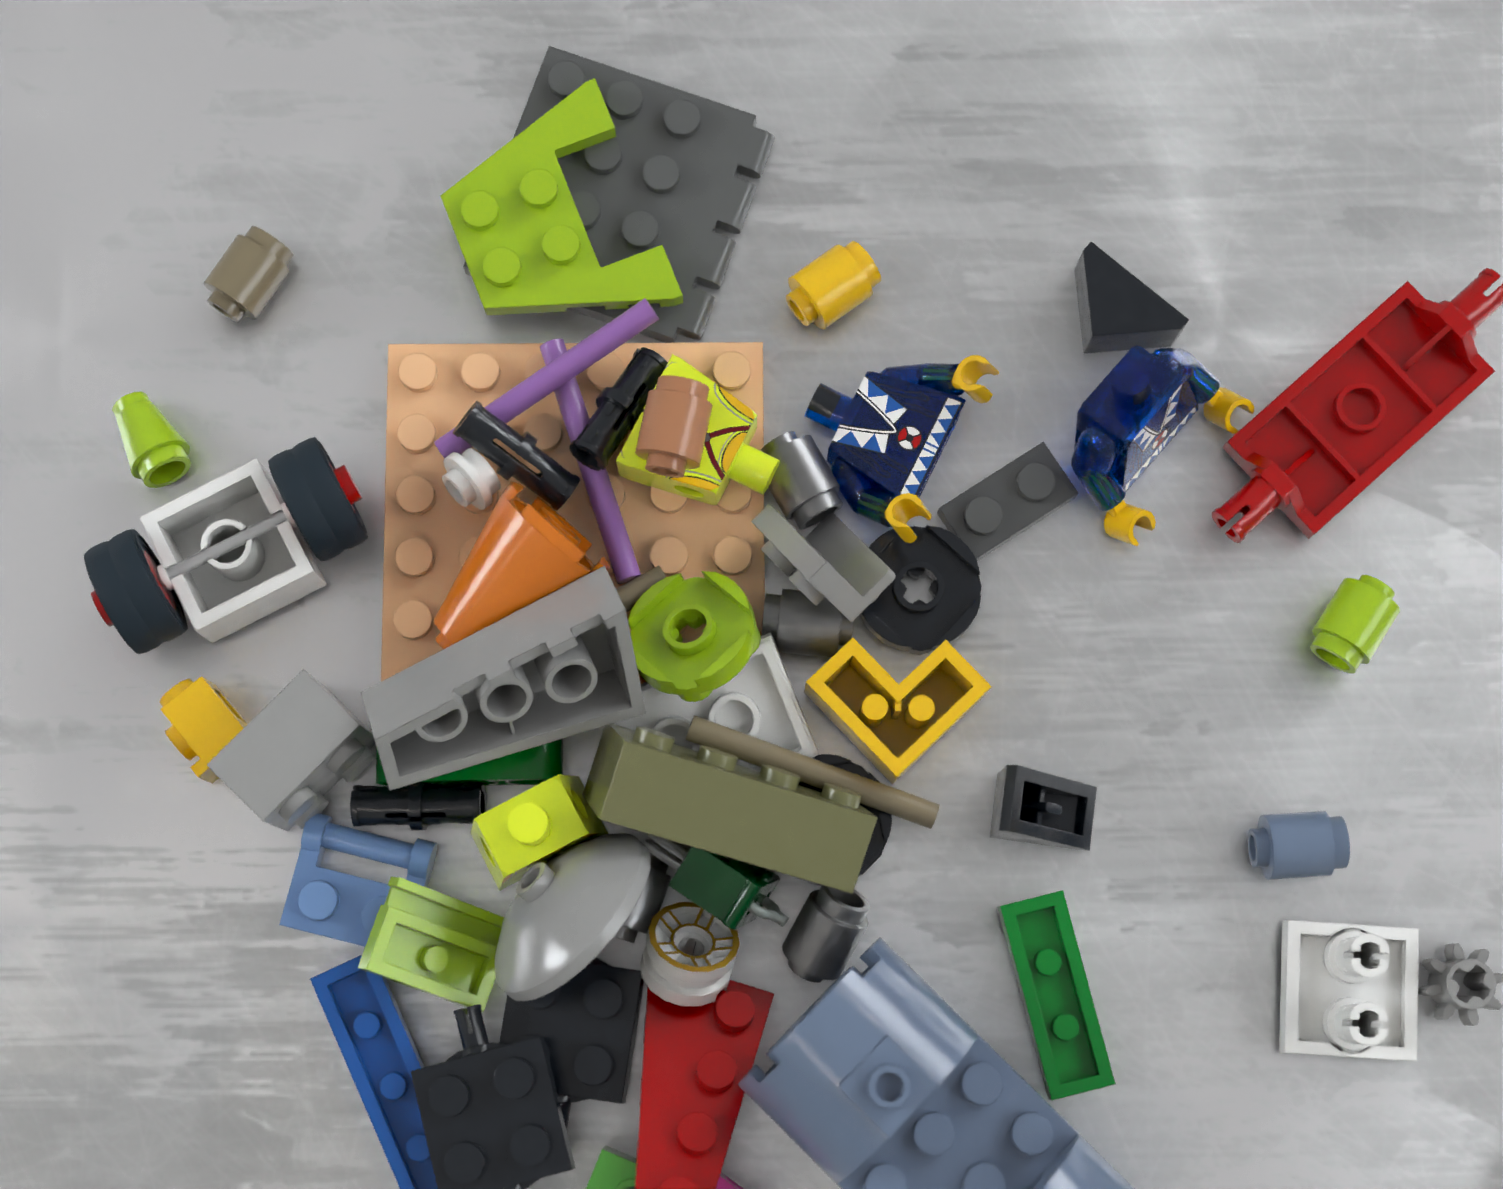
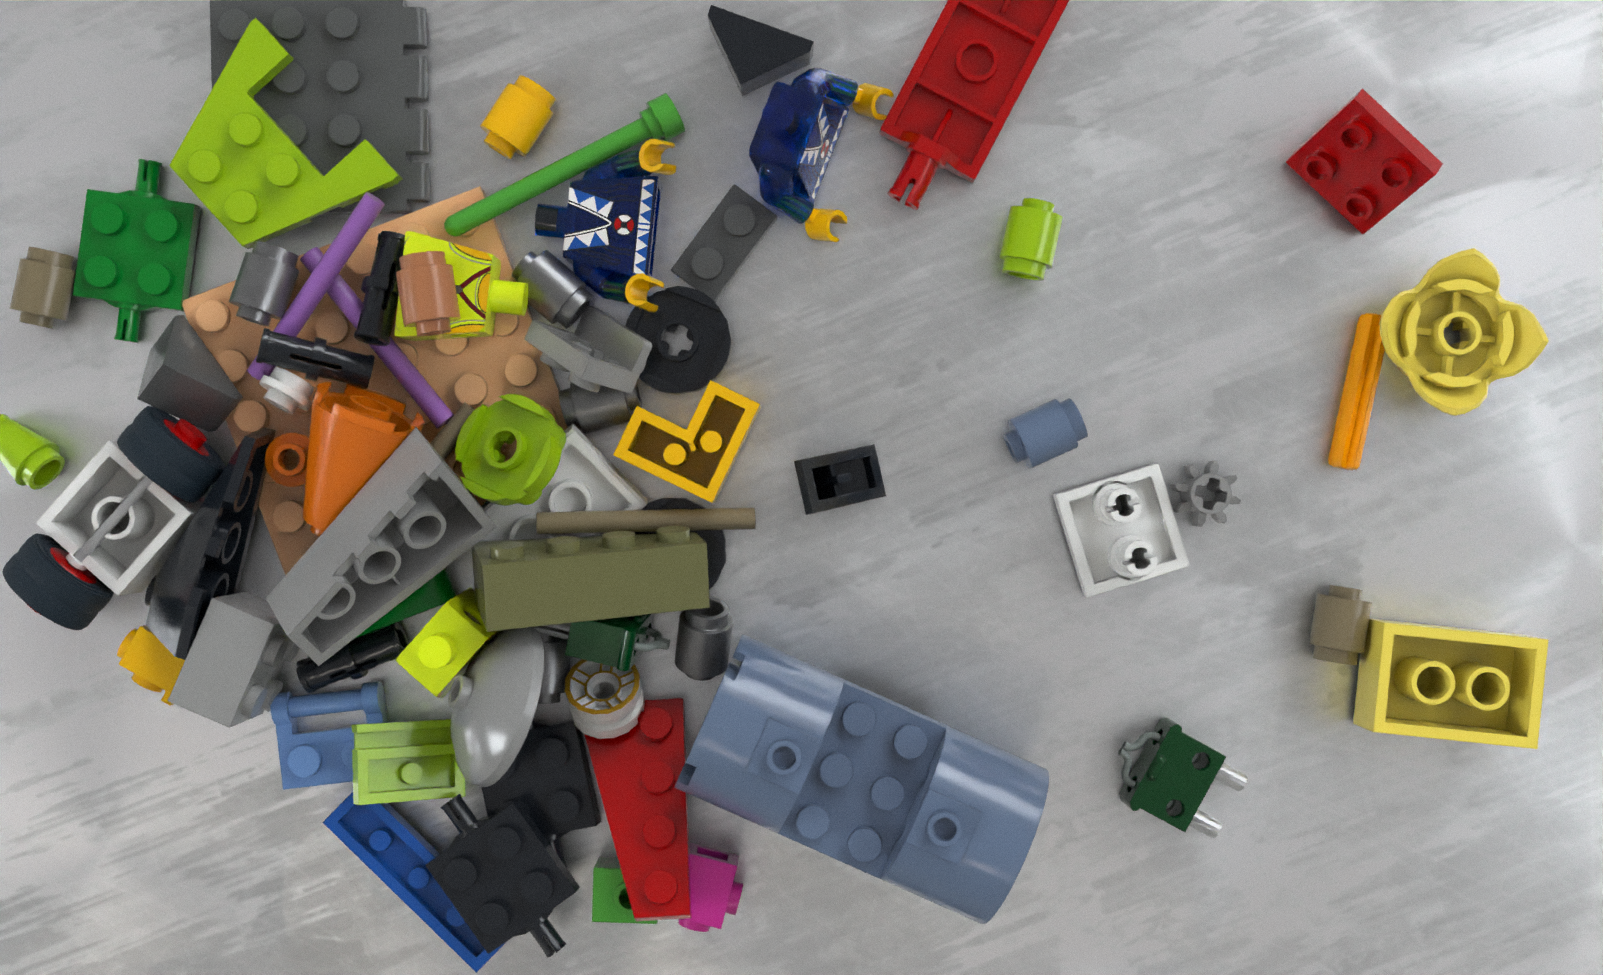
camera: 20 degrees left, 10 degrees up
green plate [997,890,1115,1101] -> none
none -> green plate [73,159,201,343]
none -> dark grey slope [137,315,243,432]
none -> black wedge [145,427,276,660]
none -> flat silver brick [229,241,299,327]
none -> orange plate [265,433,309,487]
none -> bright green piece [444,93,685,236]

